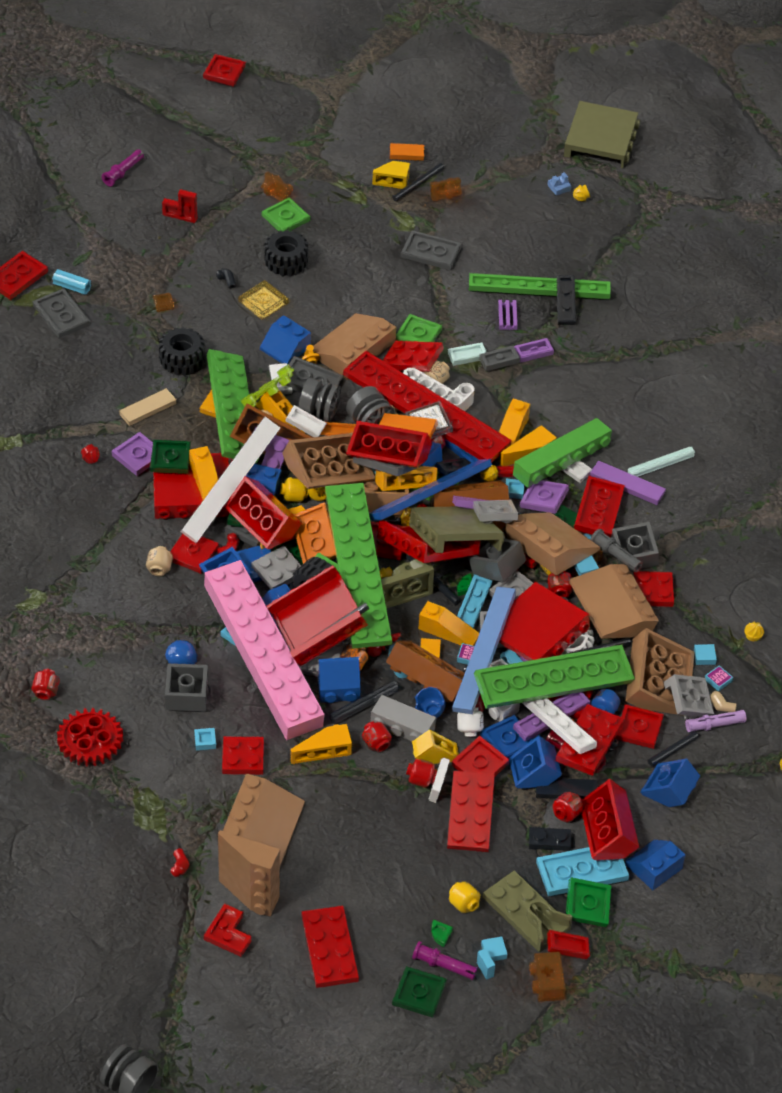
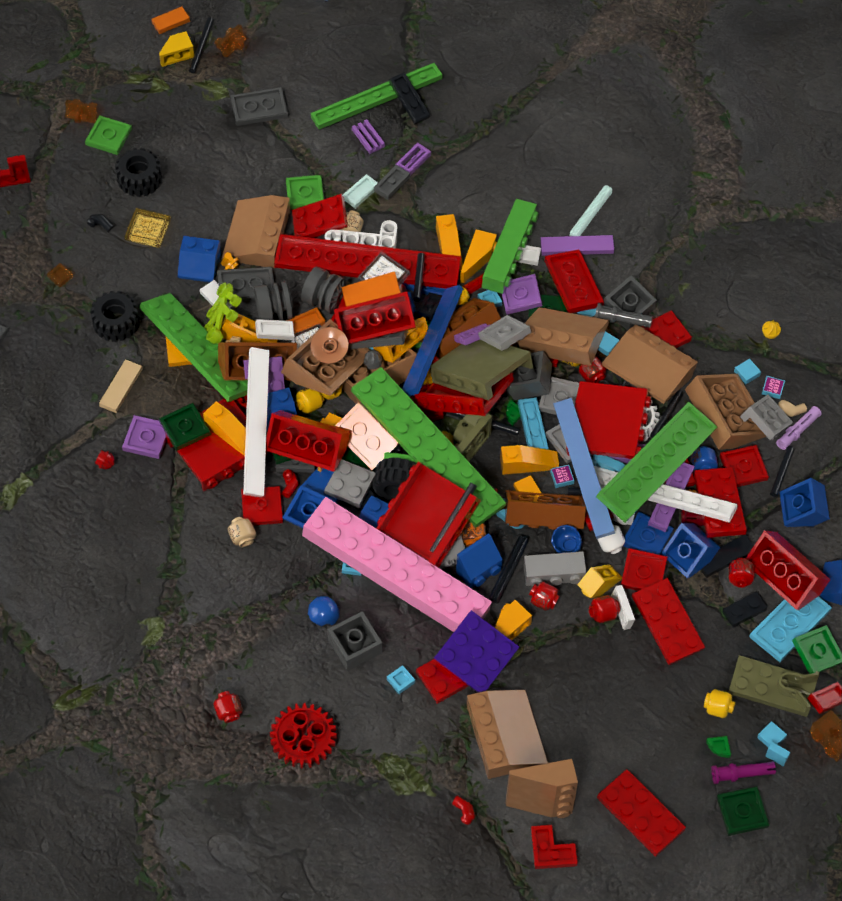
camera: 30 degrees left, 10 degrees up
none -> nougat dish [311,327,349,364]
none -> dark grey plate [364,350,382,369]
none -> black bar [413,253,425,302]
none -> dark purple plate [434,610,519,693]

